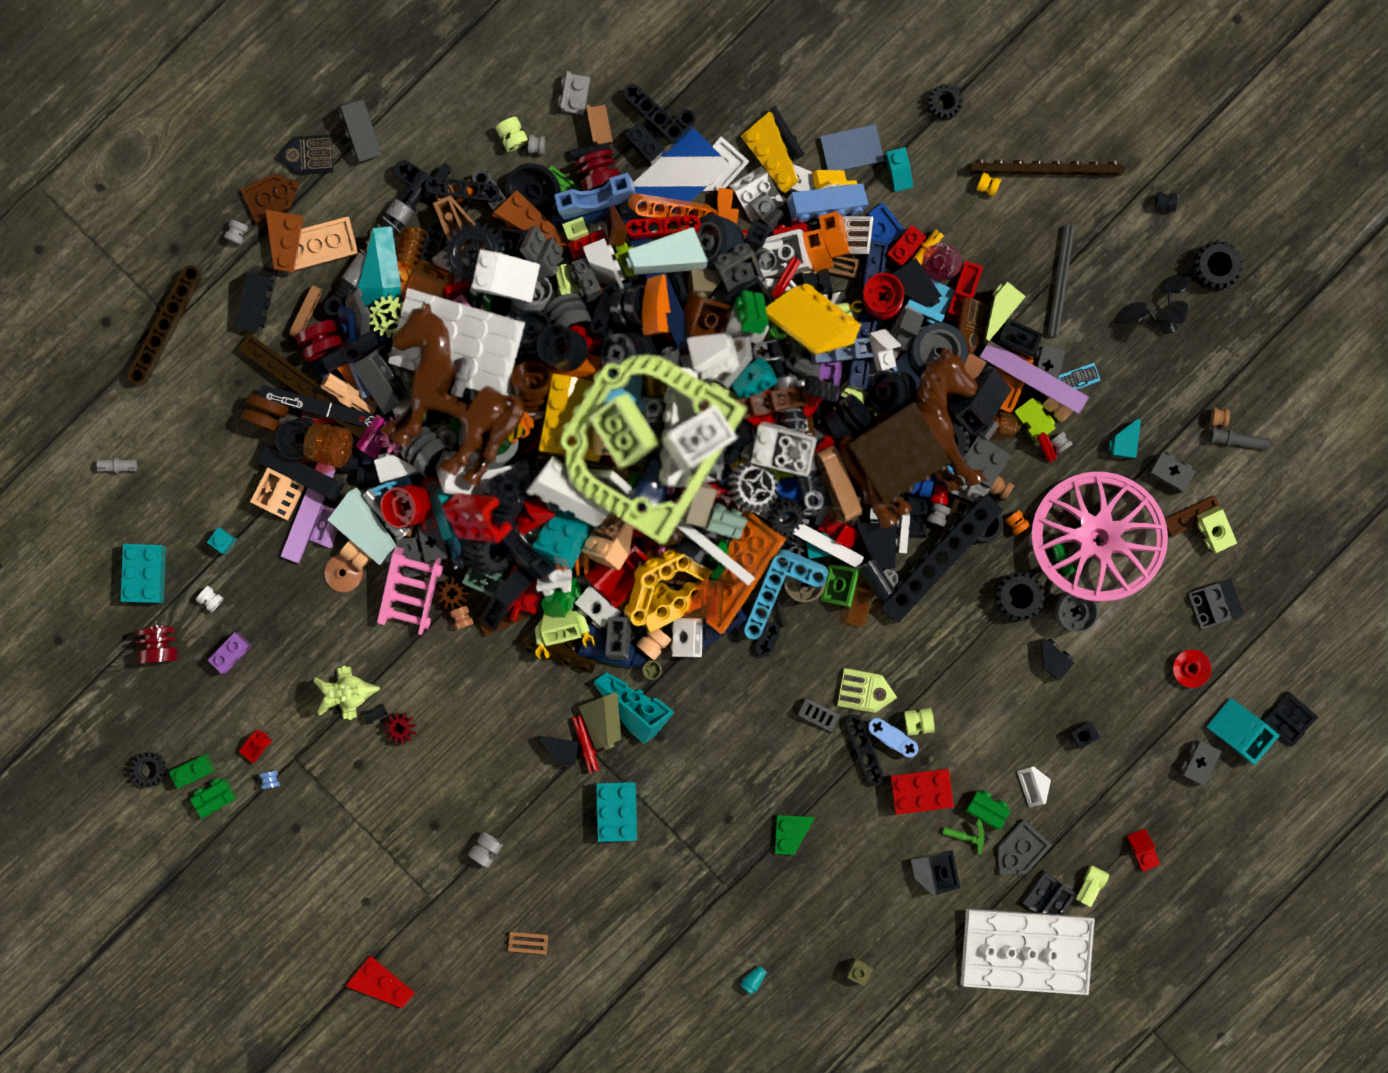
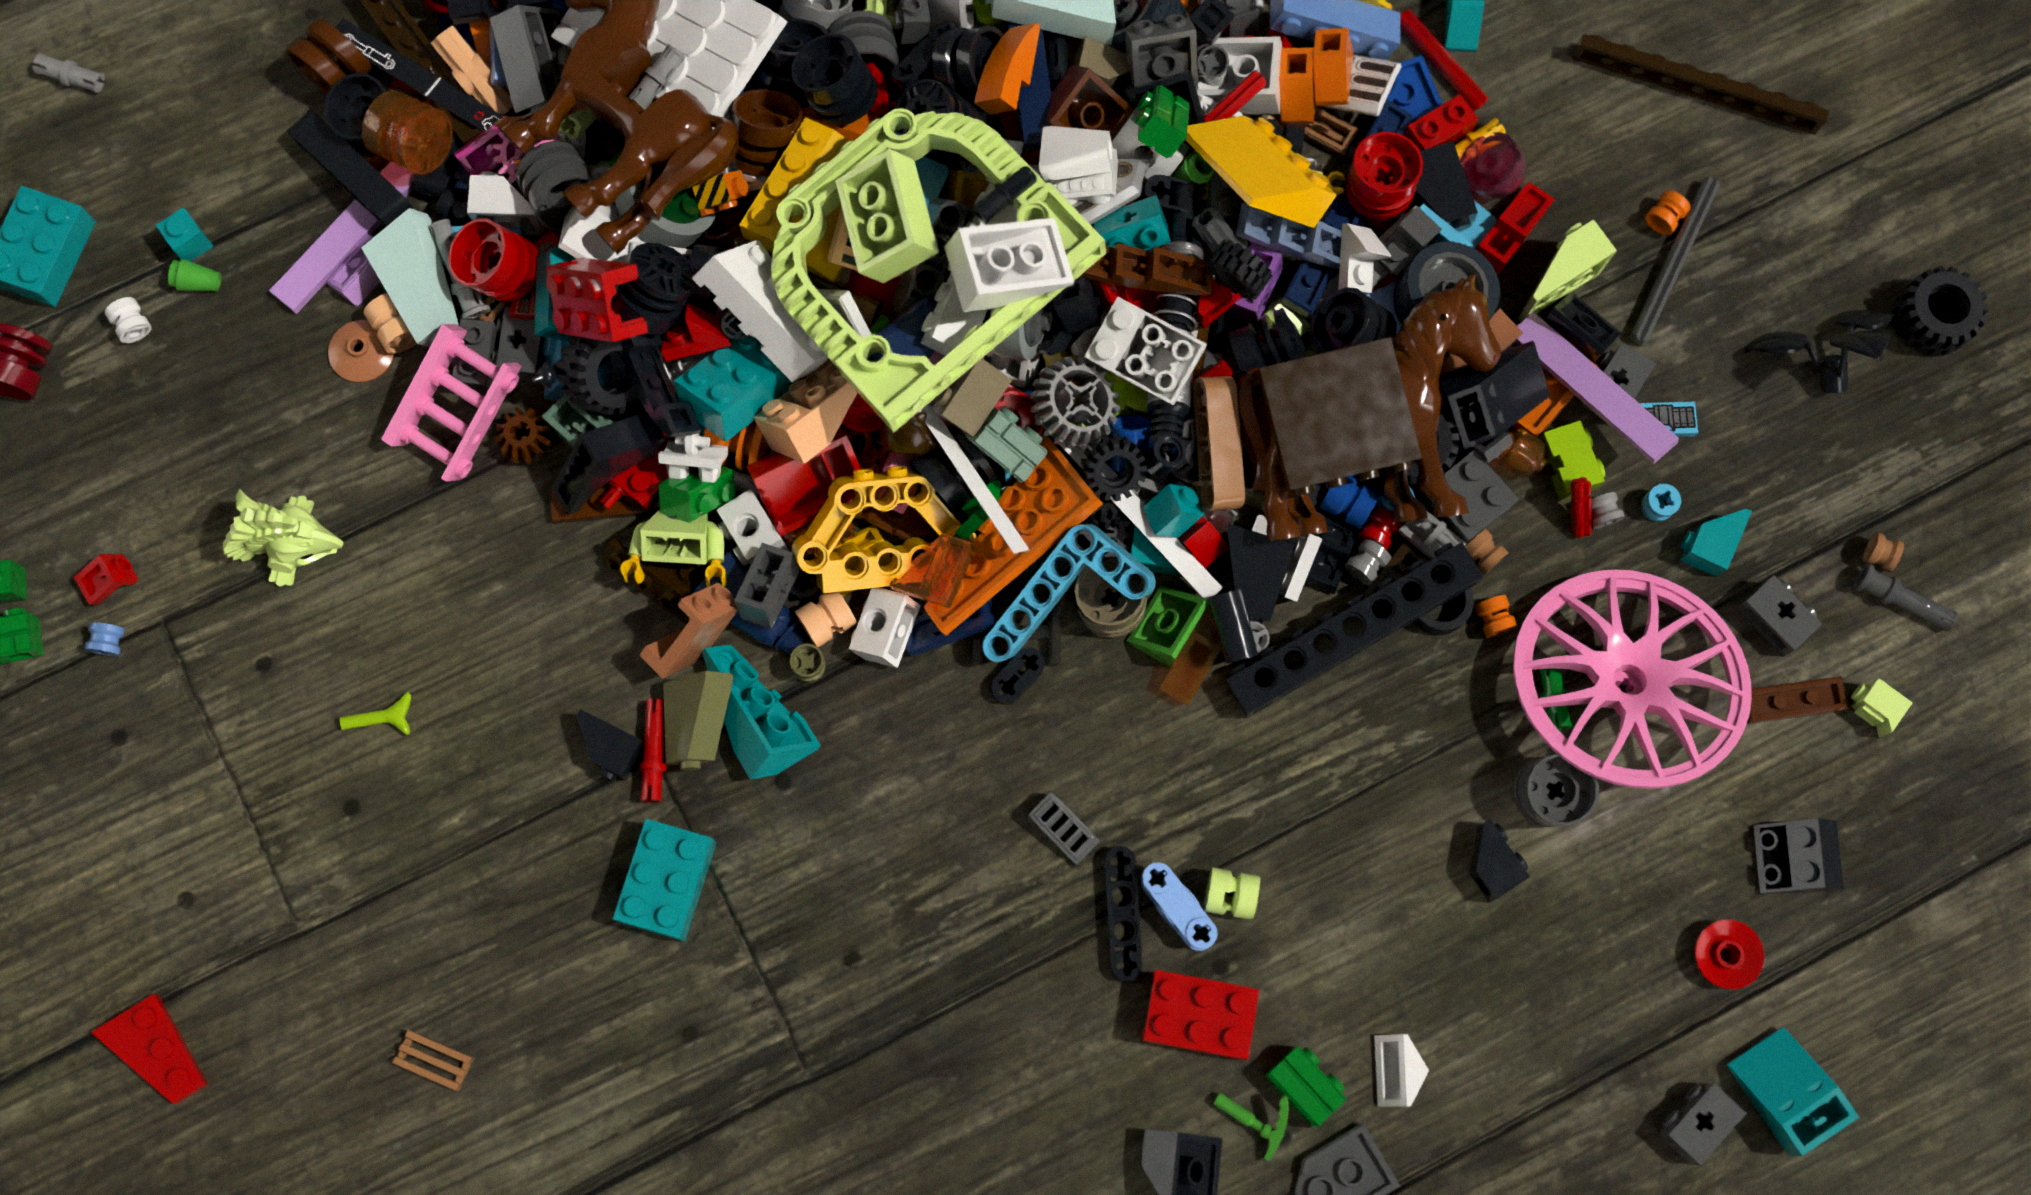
camera: 10 degrees right, 10 degrees down
medium lavender brick [208,632,252,674] -> none
light nougat slope [250,468,305,520] -> none
black pin [362,703,388,724] -> none
dark red gear [384,712,417,745] -> none
nougat wheel [450,606,474,630] -> none
light grey wheel [468,832,503,868] -> none
green wing [775,815,814,855] -> none
yellowish green tile [837,668,897,713] -> none
reddish brown tile [958,297,990,355] -> none
yellow wheel [976,172,1001,197] -> none
black tyre [994,572,1045,621] -> none
light nougat wheel [1042,397,1073,423] -> none
black brick [1068,721,1101,749] -> none
black wheel [1155,192,1177,212] -> none
yellowish green brick [1197,506,1237,553] -> none
black slope [1263,691,1318,747] -> none
none -> bright green cone [168,258,221,292]
none -> lime piece [340,692,411,735]
none -> nougat panel [640,583,738,679]
none -> black axle [972,166,1037,225]
none -> teal brick [1143,484,1204,538]
none -> red axle [1400,9,1488,111]
none -> medium azure wheel [1641,484,1681,522]
none -> orange wheel [1645,190,1691,236]
none -> yellowish green window [1851,678,1913,738]

